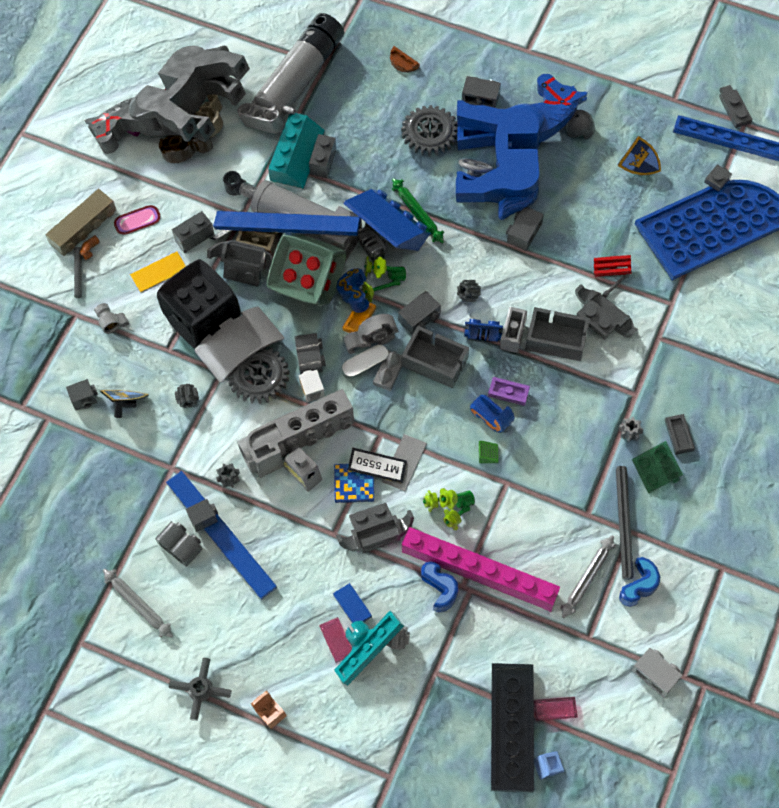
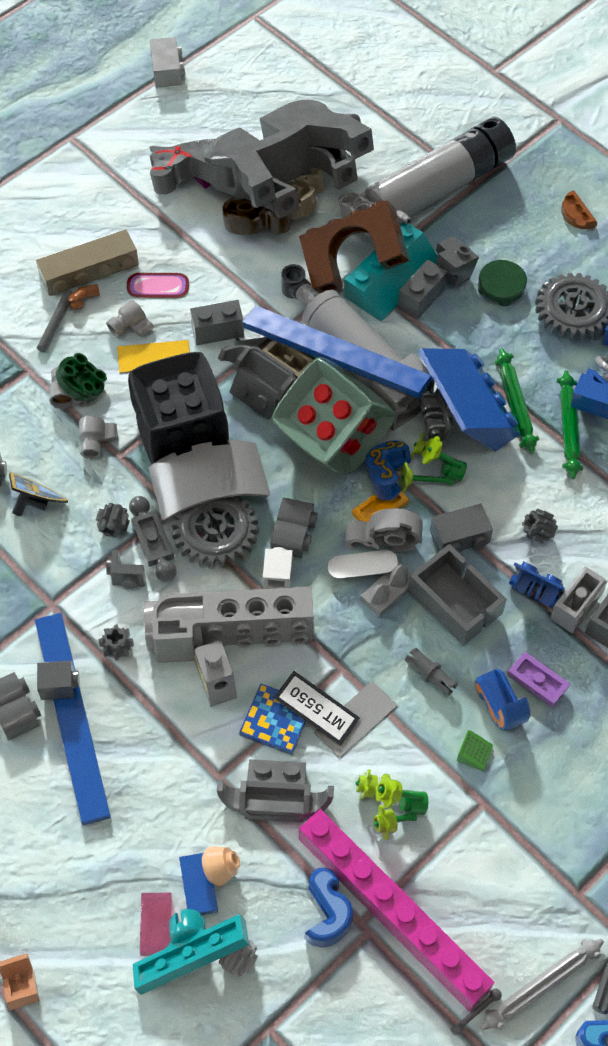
camera: 20 degrees right, 5 degrees down
none -> dark green tile [55,353,107,402]
none -> light grey piece [79,416,117,459]
none -> light grey piece [106,300,154,338]
none -> dark grey bracket [106,550,146,589]
none -> dark grey plate [129,496,177,582]
none -> light grey brick [149,37,185,88]
none -> light nougat cone [202,846,240,887]
none -> reddish brown arch [299,200,410,294]
none -> dark grey pin [405,648,458,697]
none -> dark grey brick [435,236,479,286]
none -> dark grey hinge [450,988,502,1035]
none -> dark green tile [478,260,527,306]
none -> green wheel [556,370,583,479]

